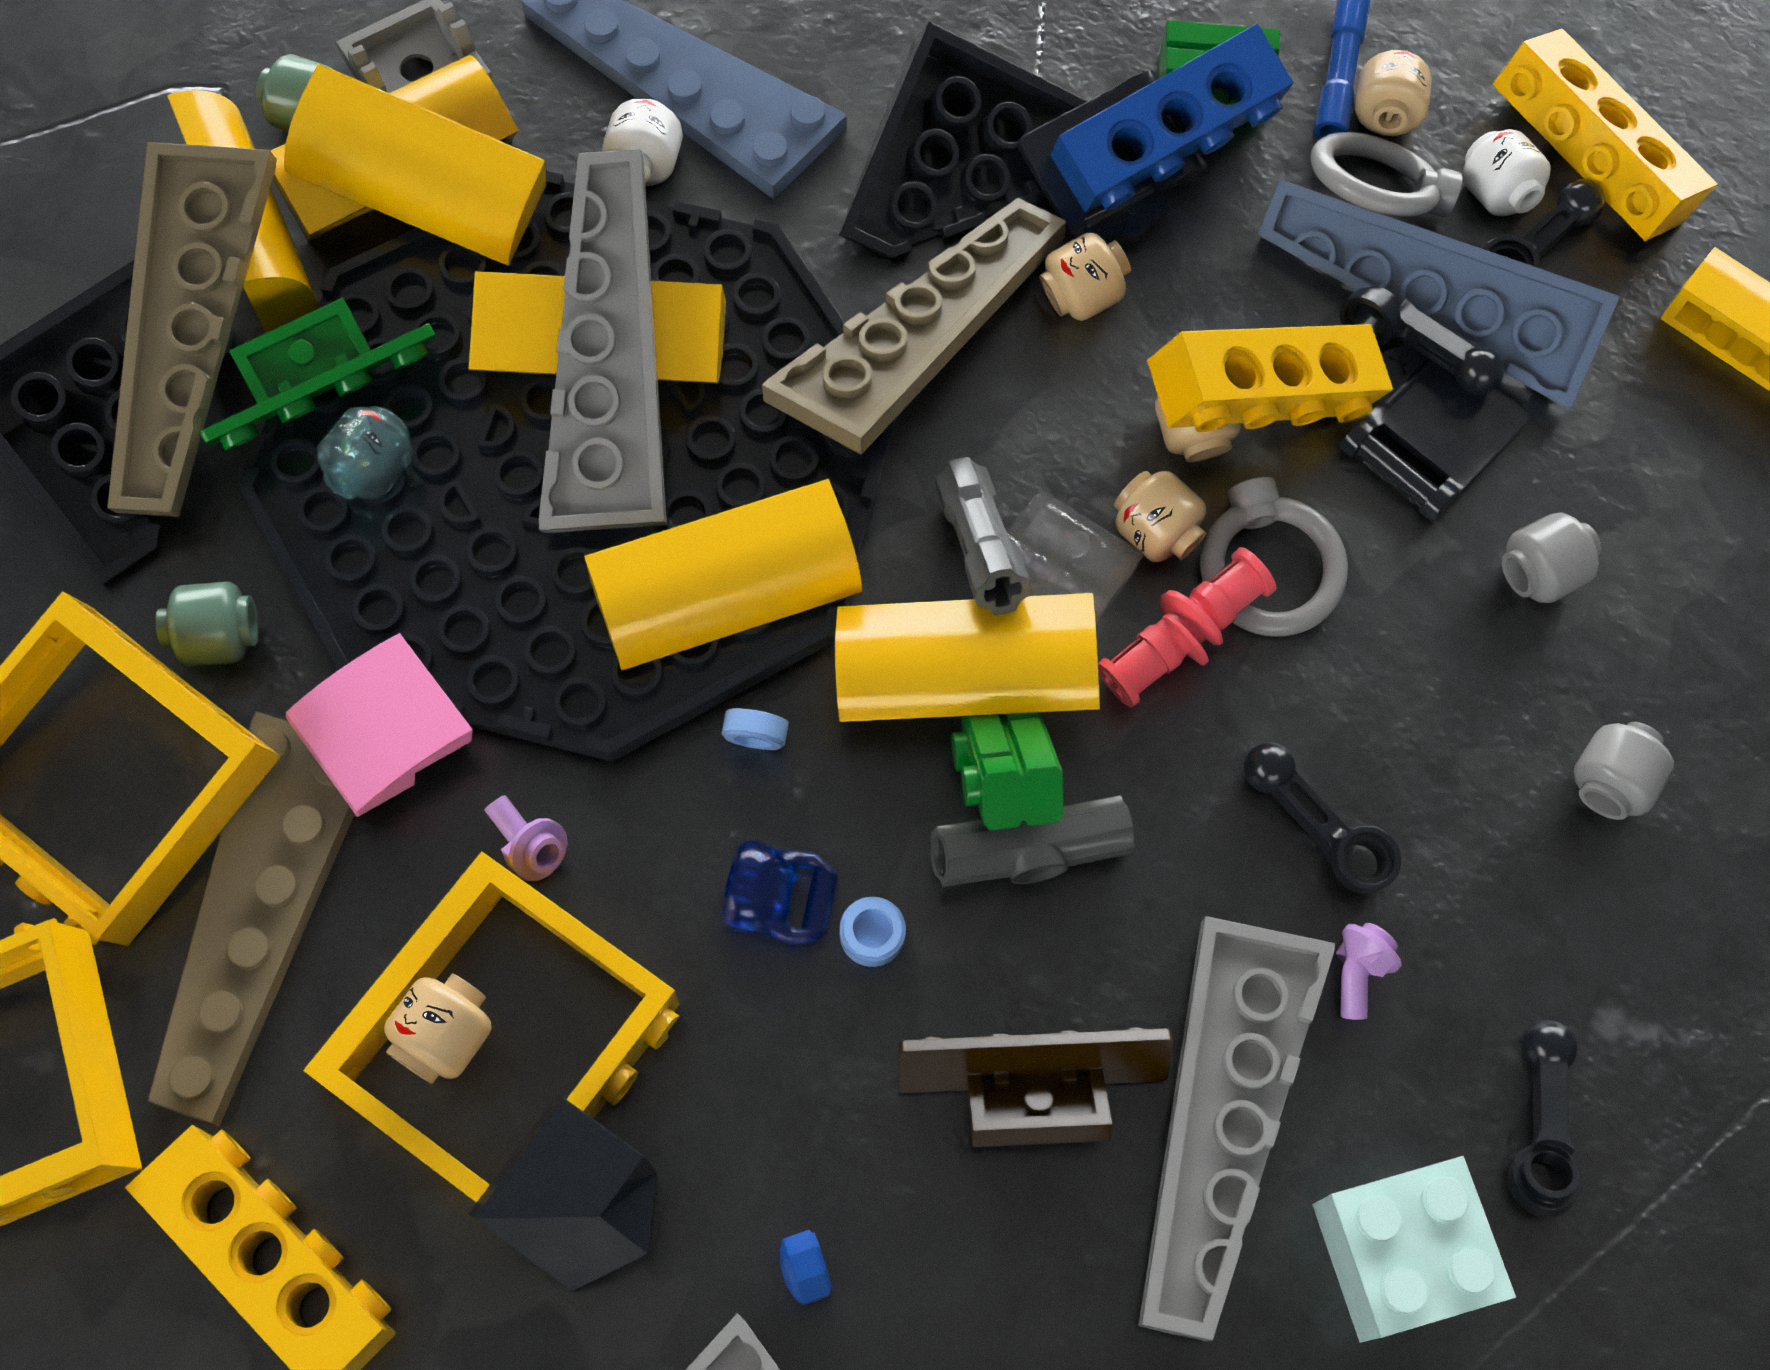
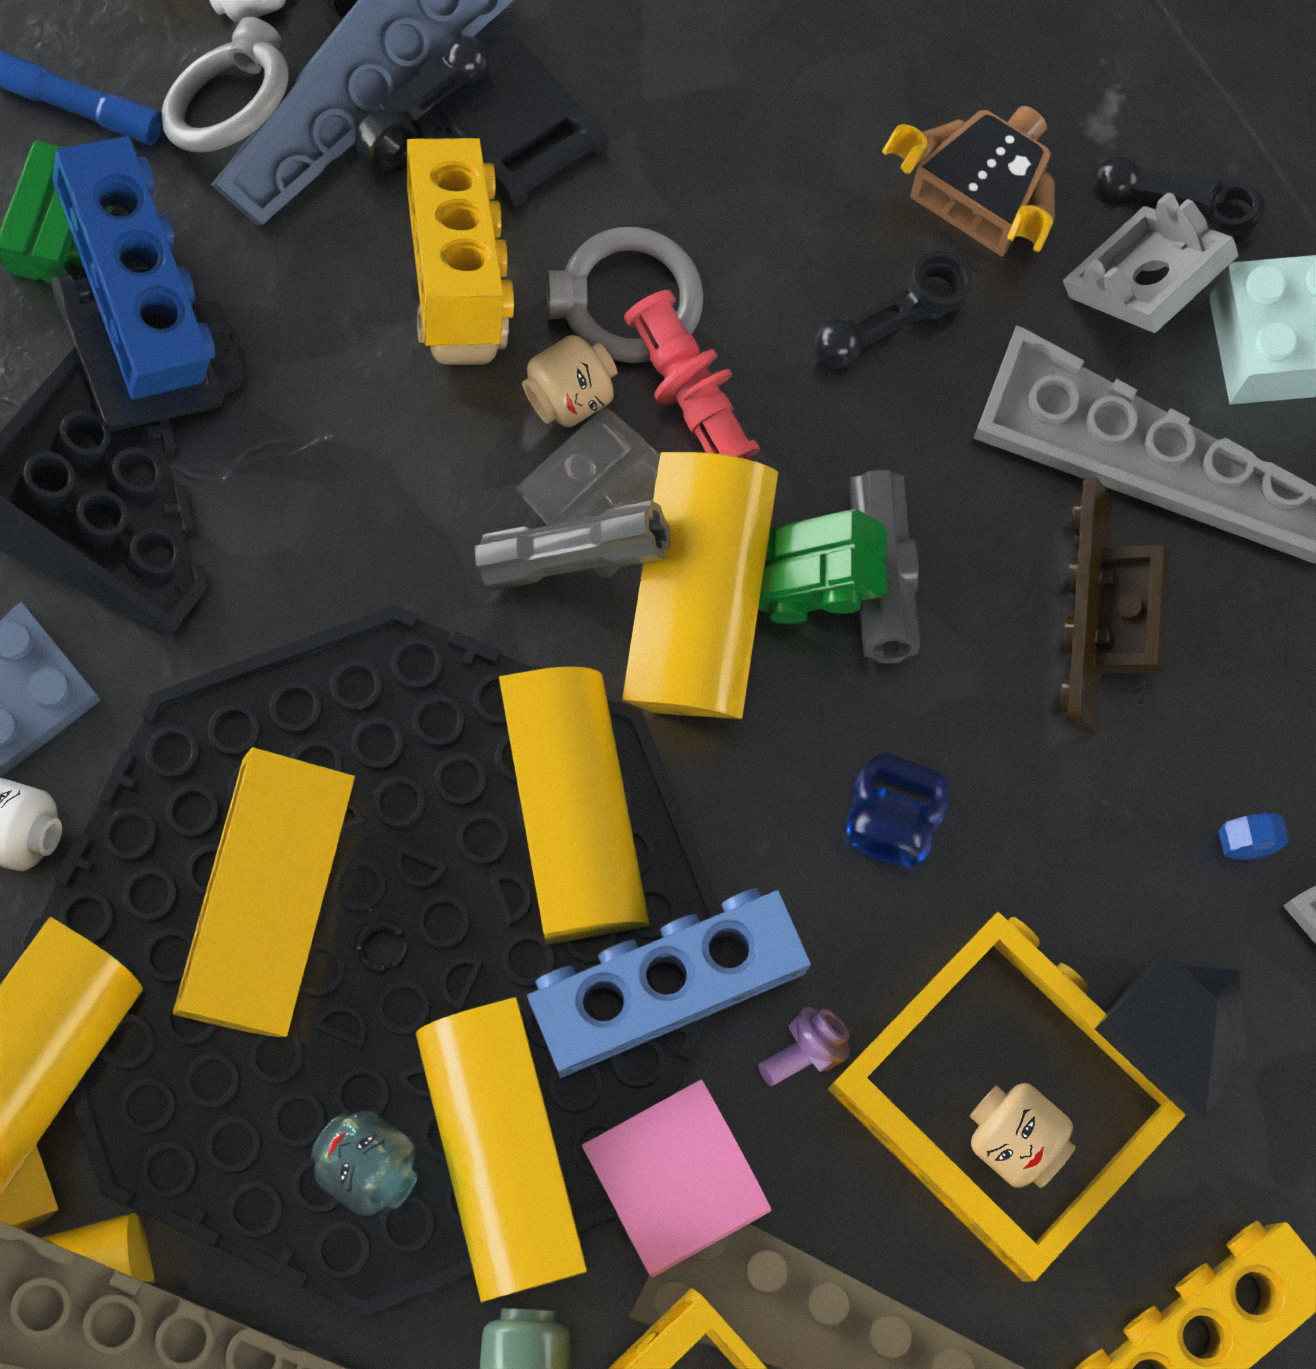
camera: 80 degrees left, 5 degrees up
green bracket [200,298,435,451] -> none
light grey wing [539,149,667,533] -> none
light blue tile [722,708,789,750] -> none
dark tan wing [762,198,1066,454] -> none
light blue tile [839,897,906,967] -> none
tan head [1039,233,1131,321] -> none
lavender plate [1335,923,1402,1020] -> none
tan head [1355,50,1432,136] -> none
light grey head [1502,512,1601,603] -> none
light grey head [1573,722,1674,820] -> none
none -> yellow brick [415,997,588,1303]
none -> medium blue brick [527,888,811,1079]
none -> torso [882,106,1055,257]
none -> light grey piece [1063,193,1239,333]

